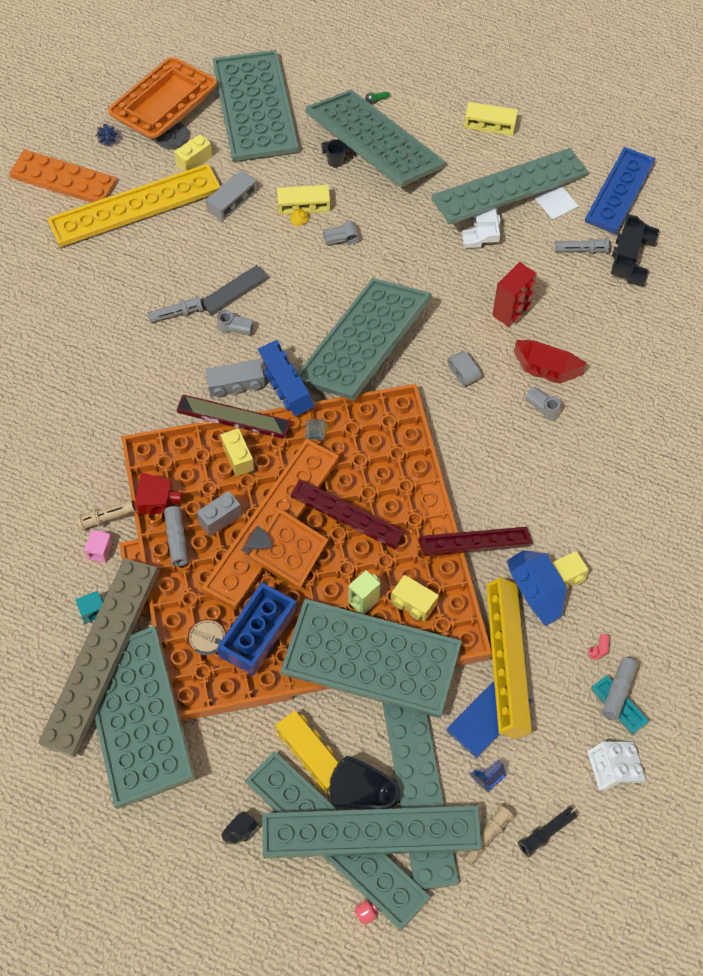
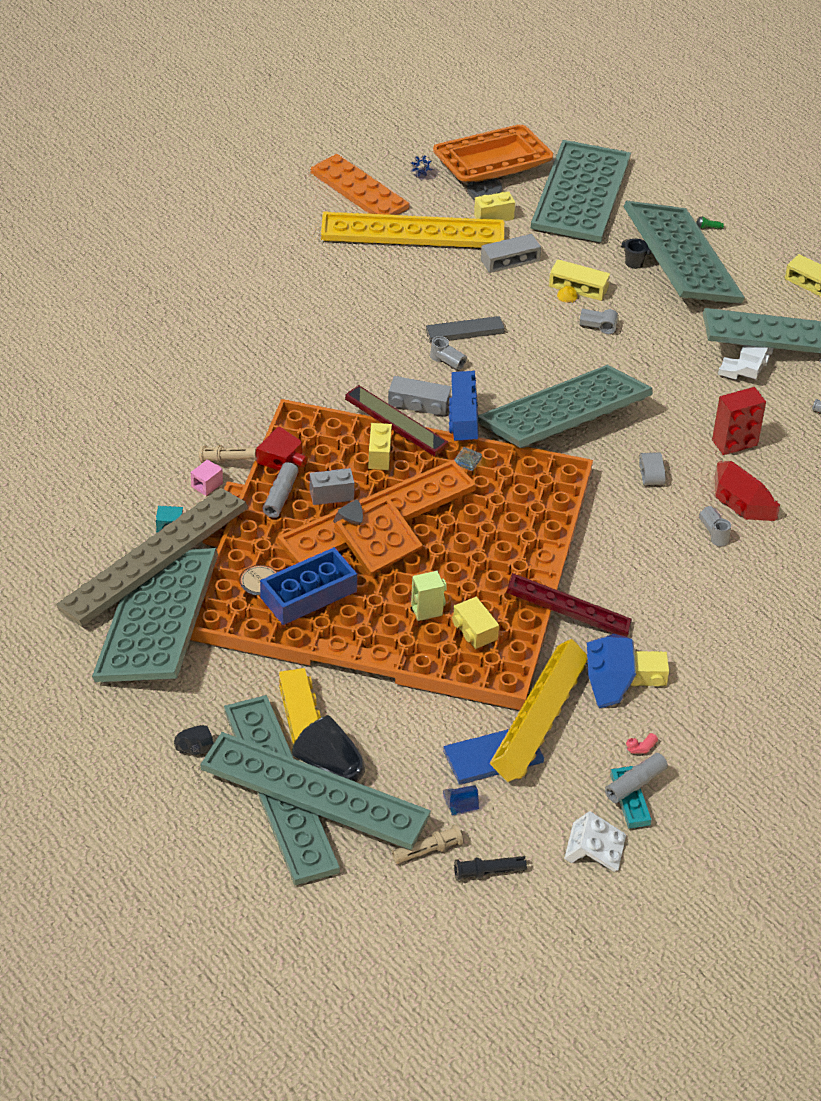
camera: 25 degrees right, 15 degrees down
light grey pin [147,295,203,323] -> none
sand green plate [280,599,462,718] -> none
dark red tile [290,479,404,549] -> none
coral piece [355,899,378,924] -> none
sand green plate [382,703,459,890] -> none

